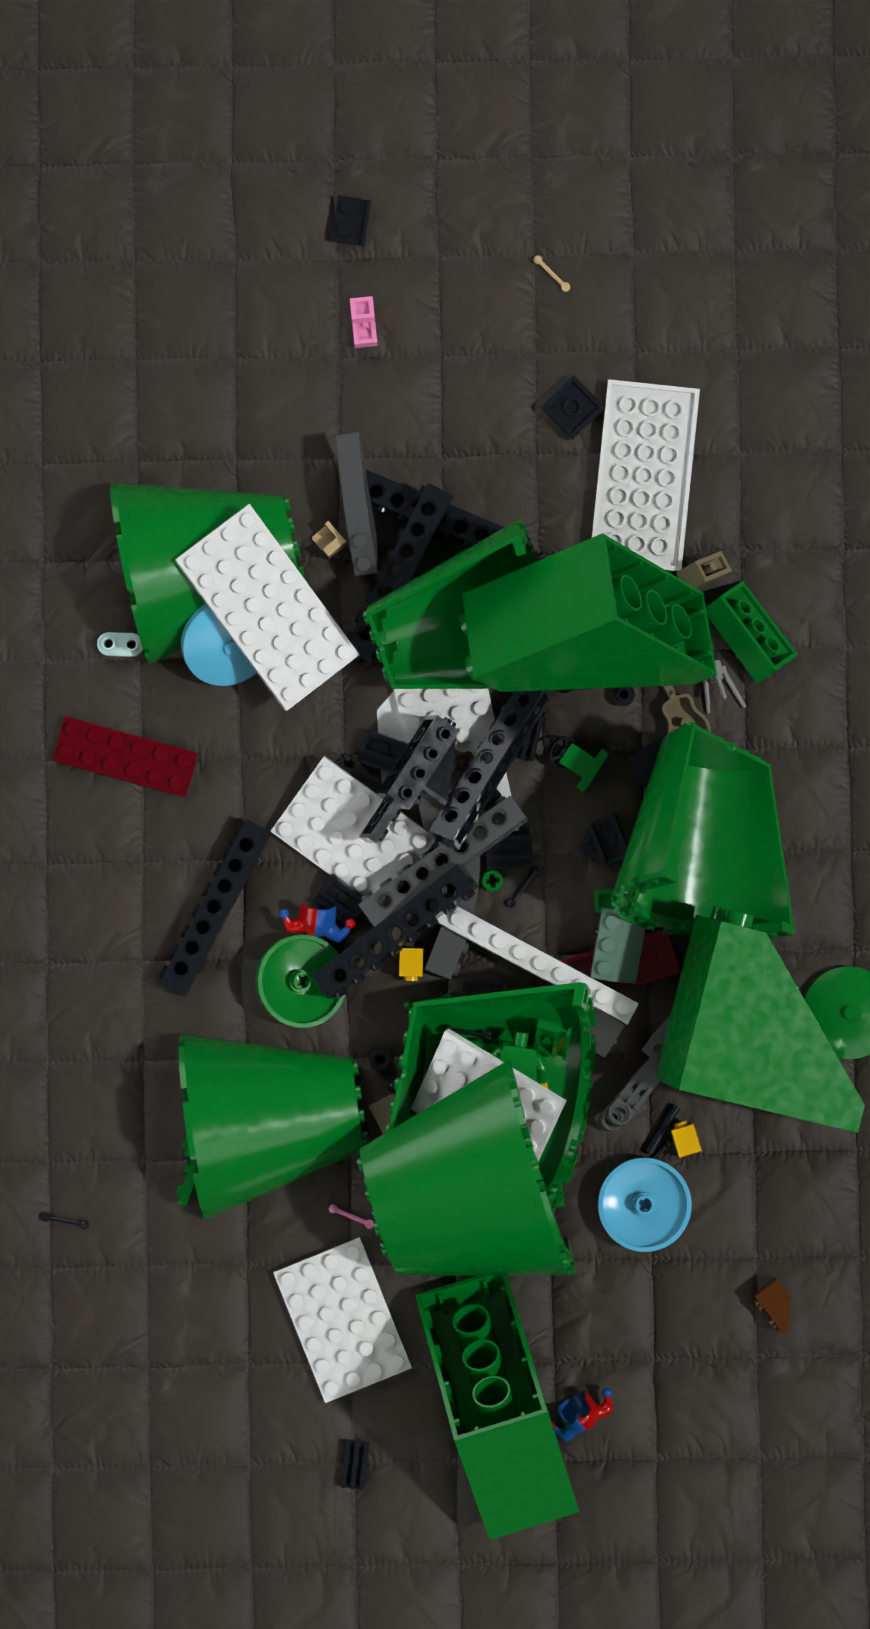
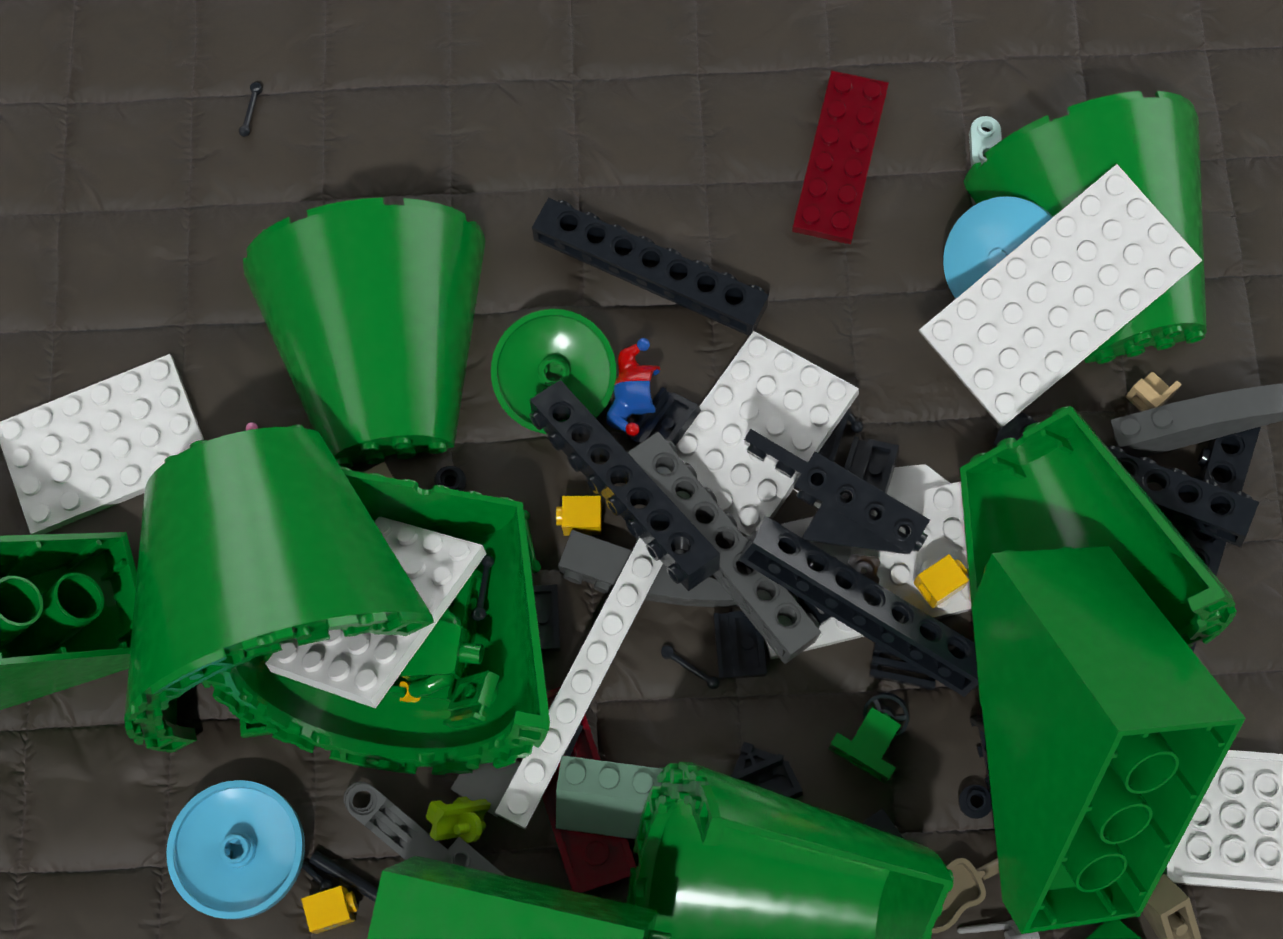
camera: 90 degrees right, 15 degrees down
green bush [482,870,503,891] -> none
none -> lime hips [426,796,491,843]
none -> yellow brick [914,554,969,609]

